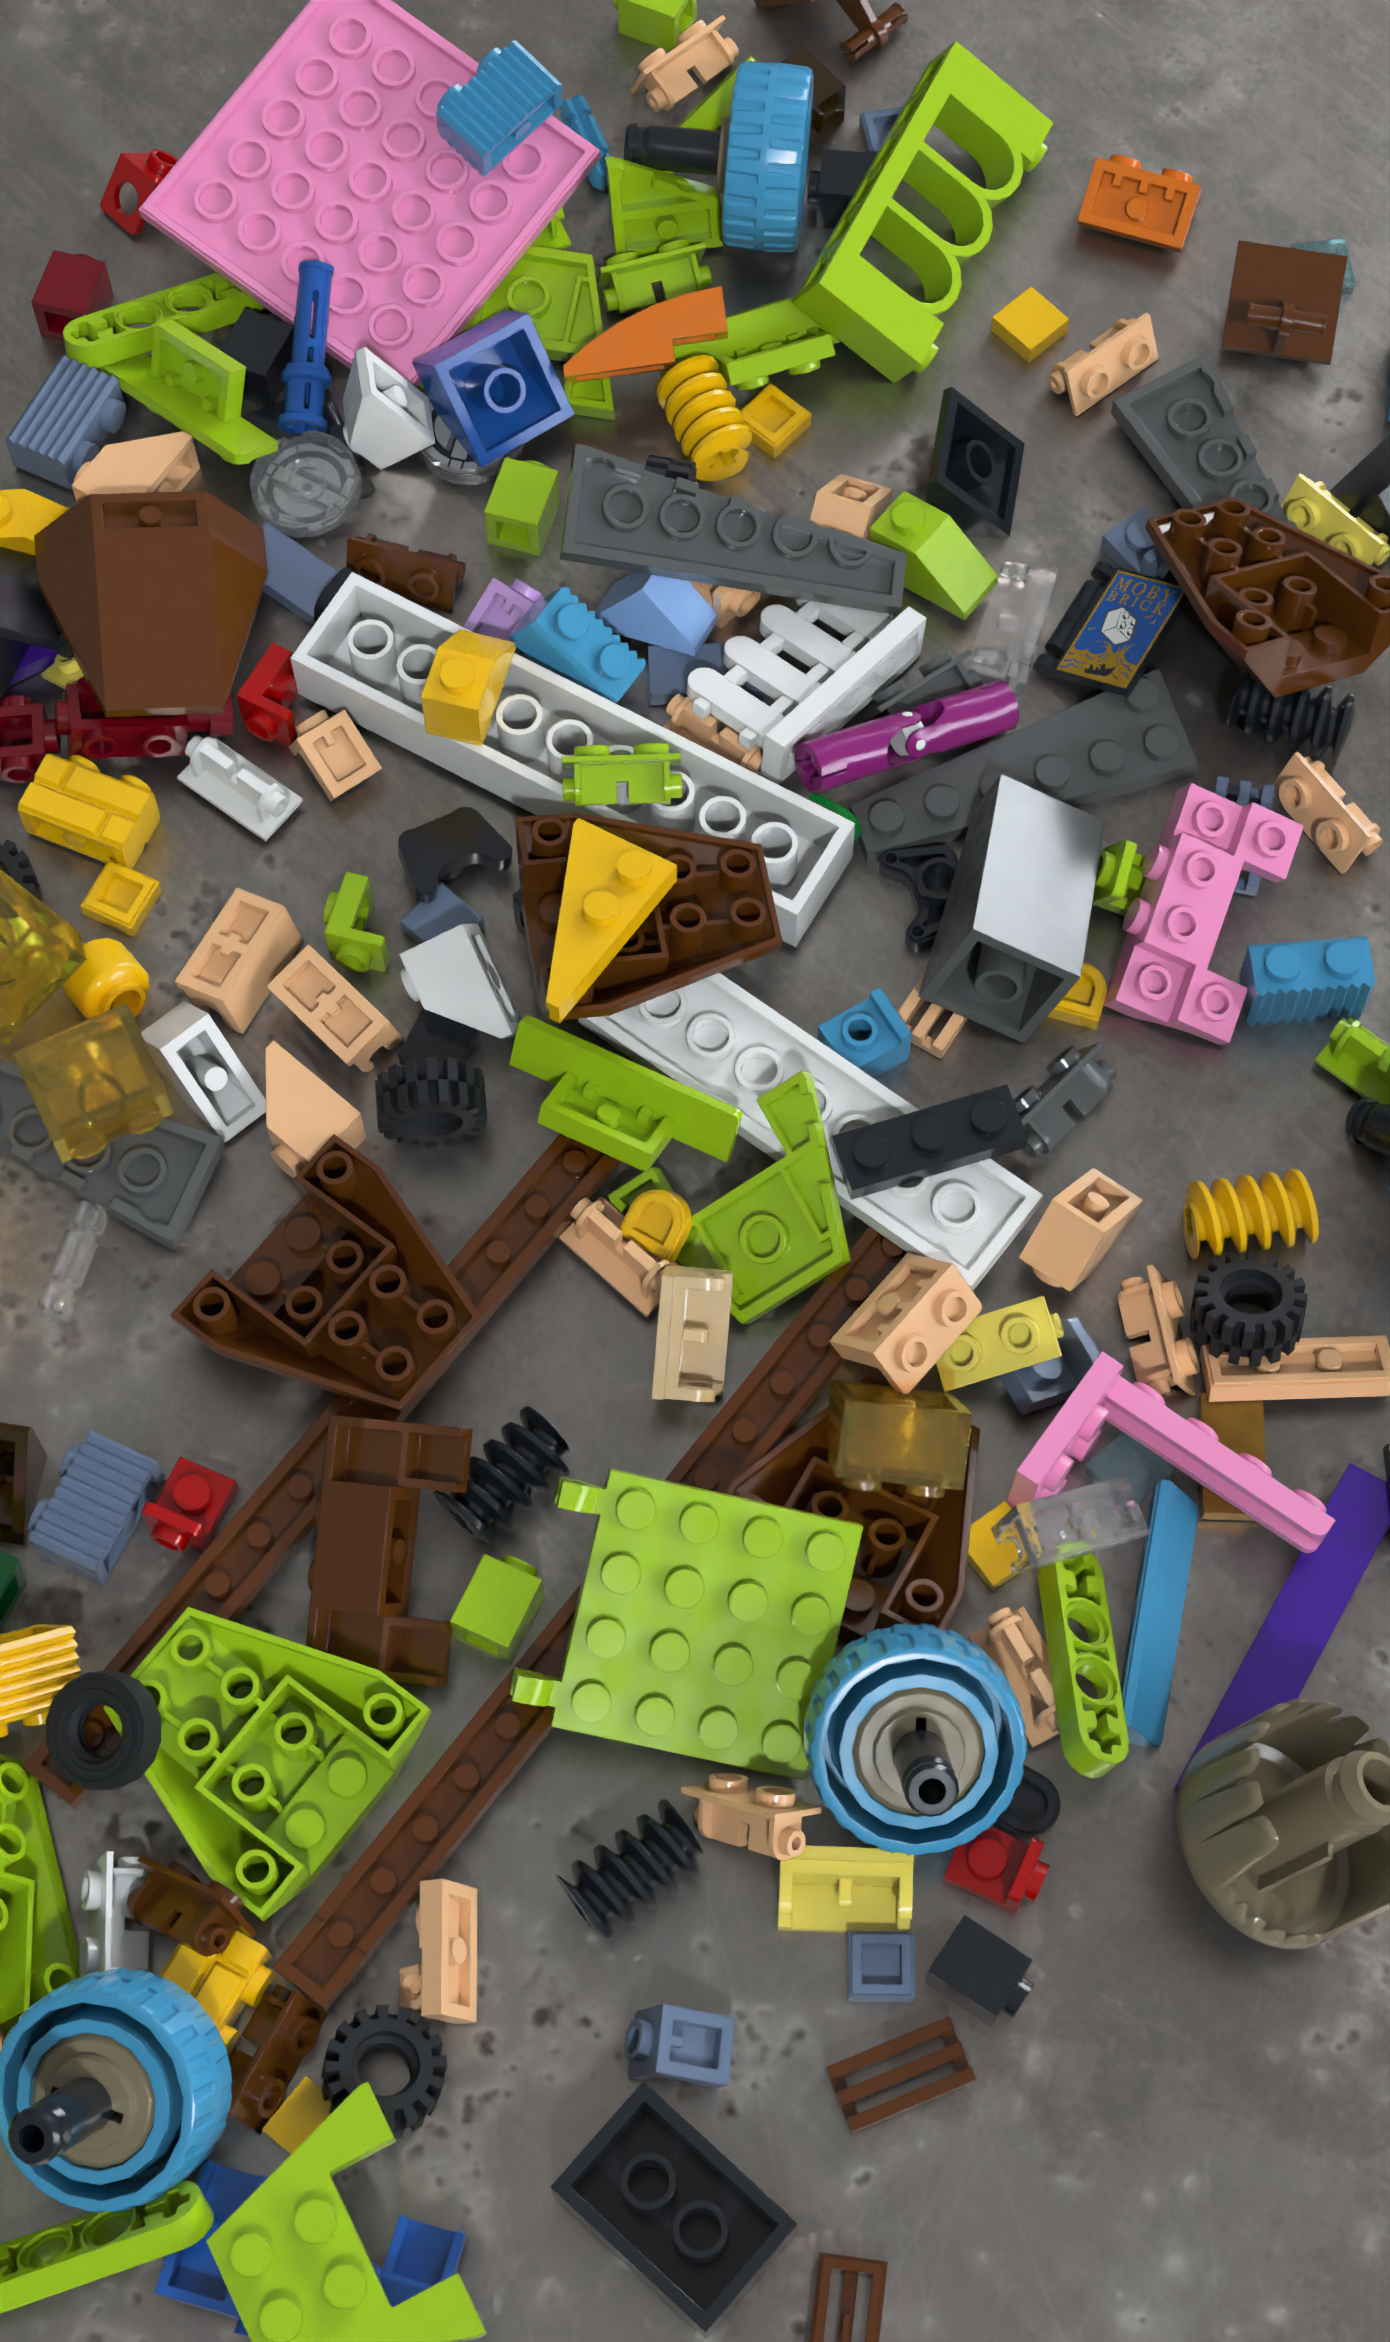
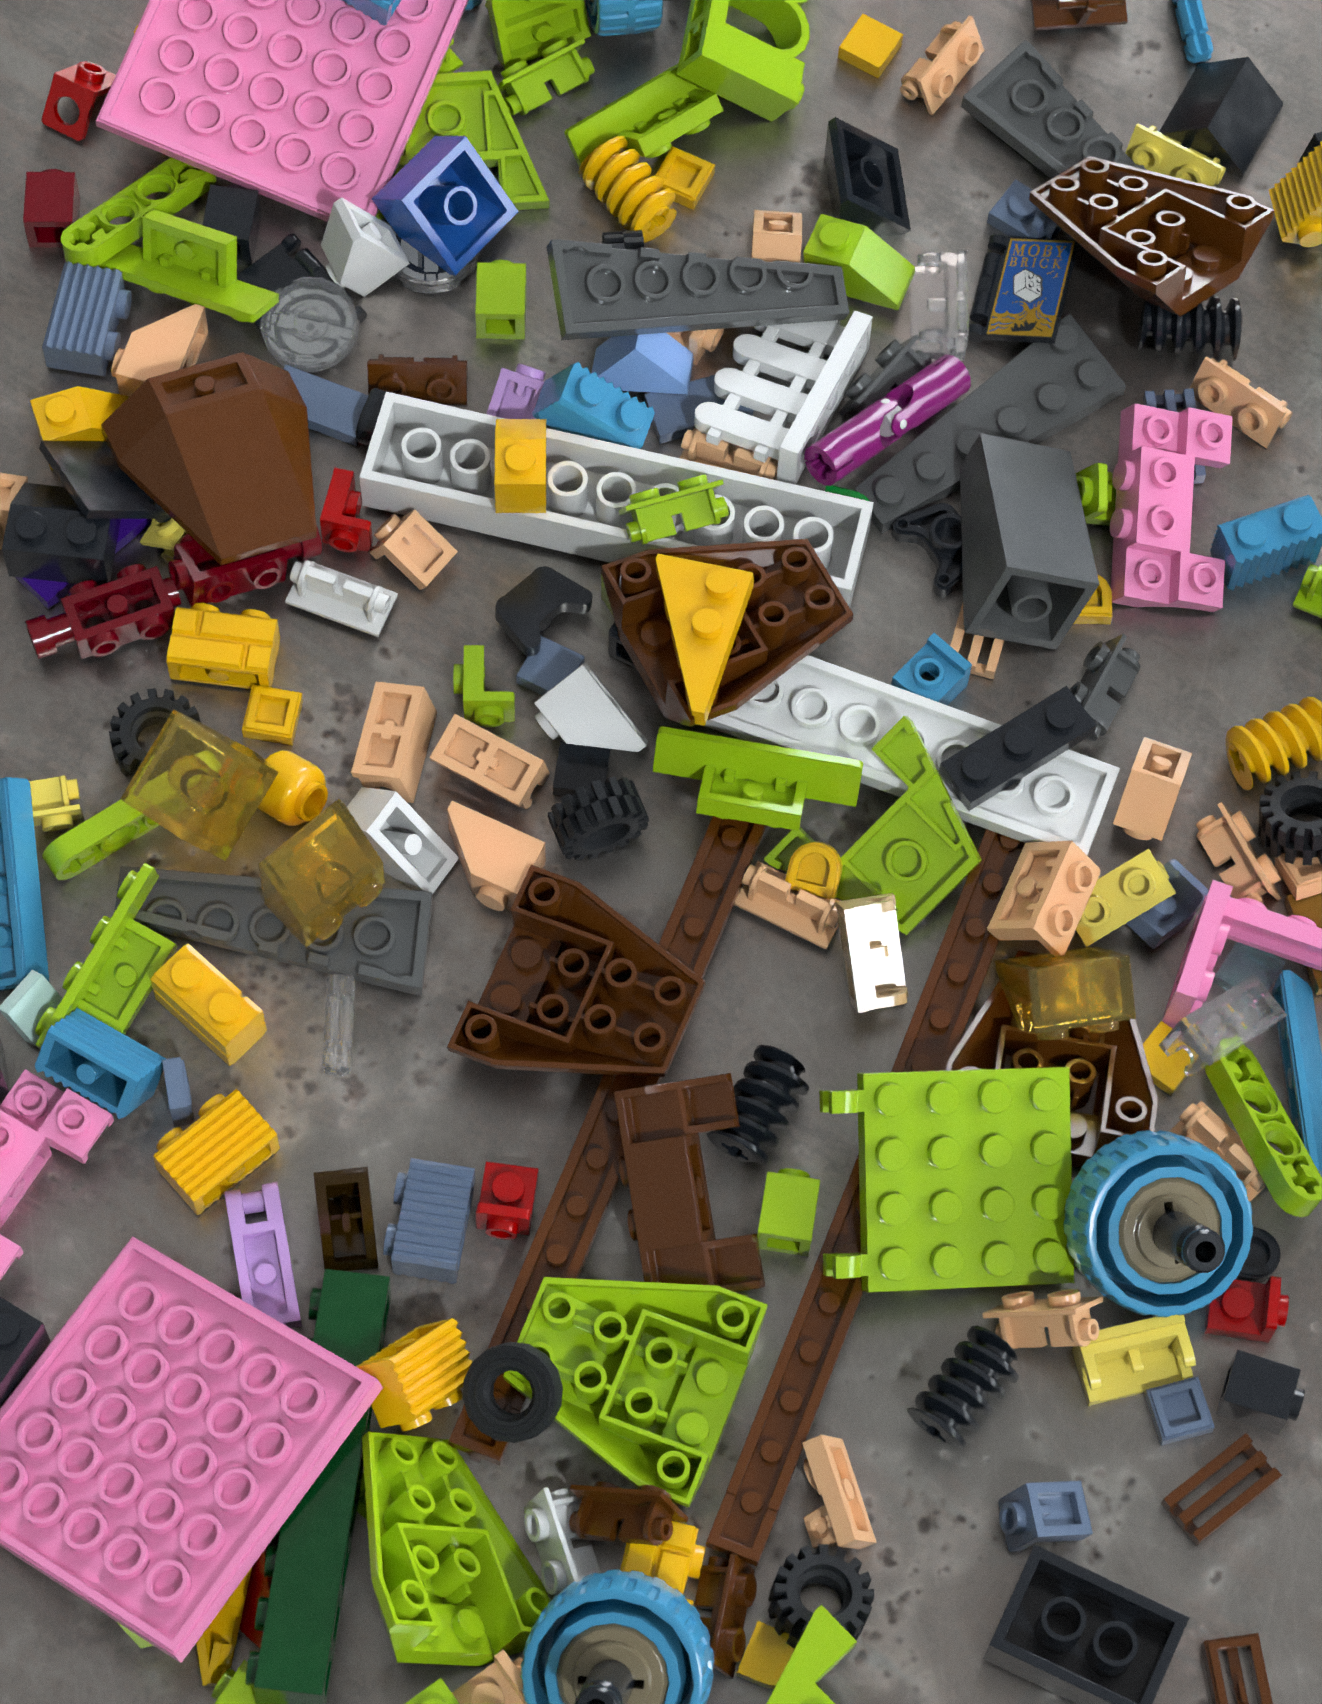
camera: 20 degrees left, 0 degrees up
blue pin [277,260,334,436] -> none
orange slope [563,286,728,384] -> none

